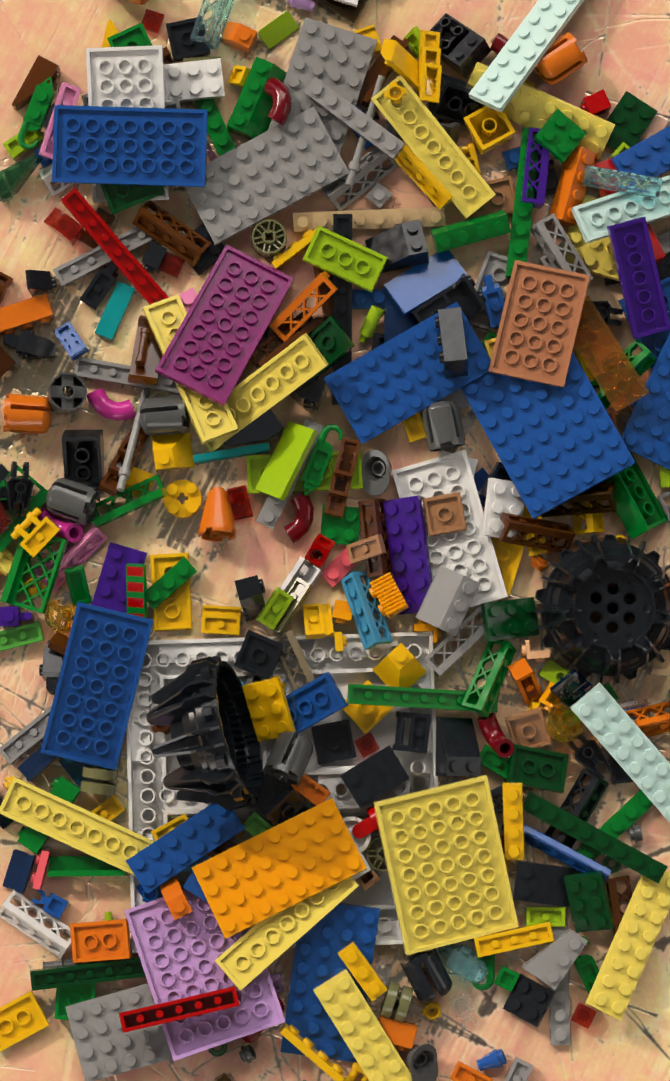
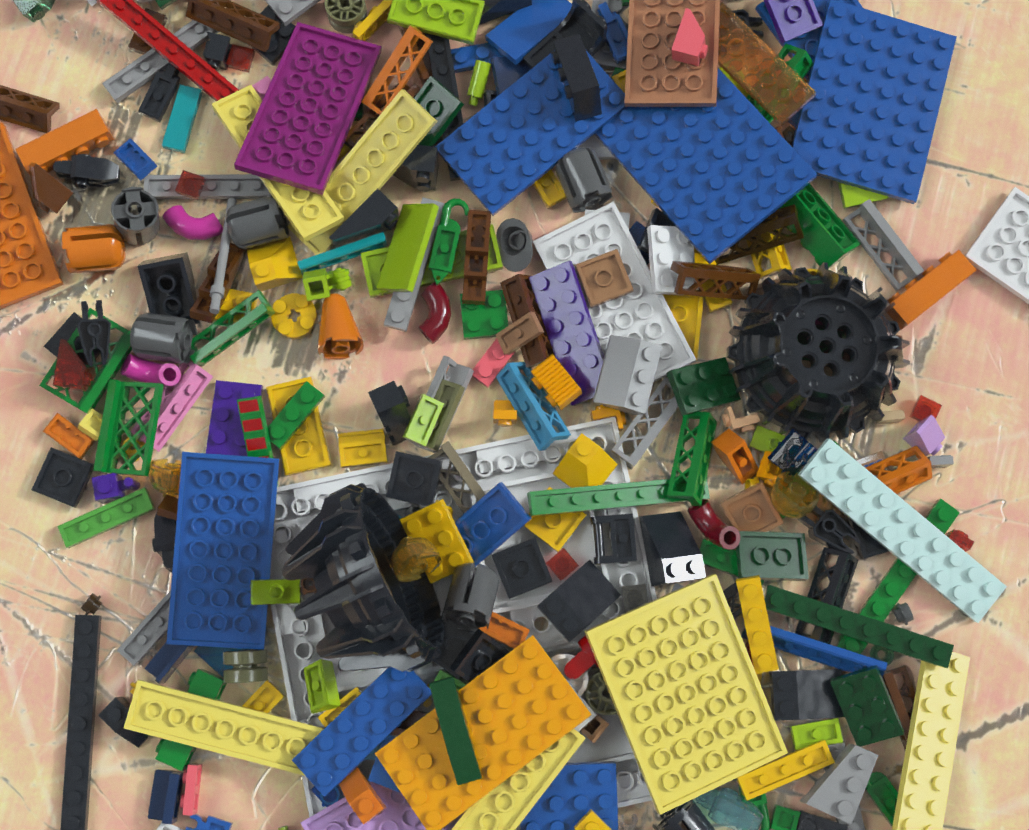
camera: 10 degrees left, 5 degrees down
yellow plate [11,507,61,558] -> none
black slope [25,270,57,296] -> none
clear red slope [44,207,84,246] -> none
green fence [48,856,128,877] -> none
green tile [64,565,92,606] -> none
reddish brown piece [128,315,162,385] -> none
clear red slope [227,485,253,520] -> none
yellow plate [302,602,334,640] -> none
red brick [304,533,336,568] -> none
yellow plate [334,631,347,652] -> none
orange plate [530,555,549,572] -> none
none -> clear red plate [175,170,206,200]
none -> lime plate [251,579,300,605]
none -> lime brick [302,267,352,301]
none -> lime slope [303,659,340,714]
none -> clear yellow cylinder [391,536,441,582]
none -> dark green slope [429,676,482,785]
none -> coral slope [671,8,708,66]

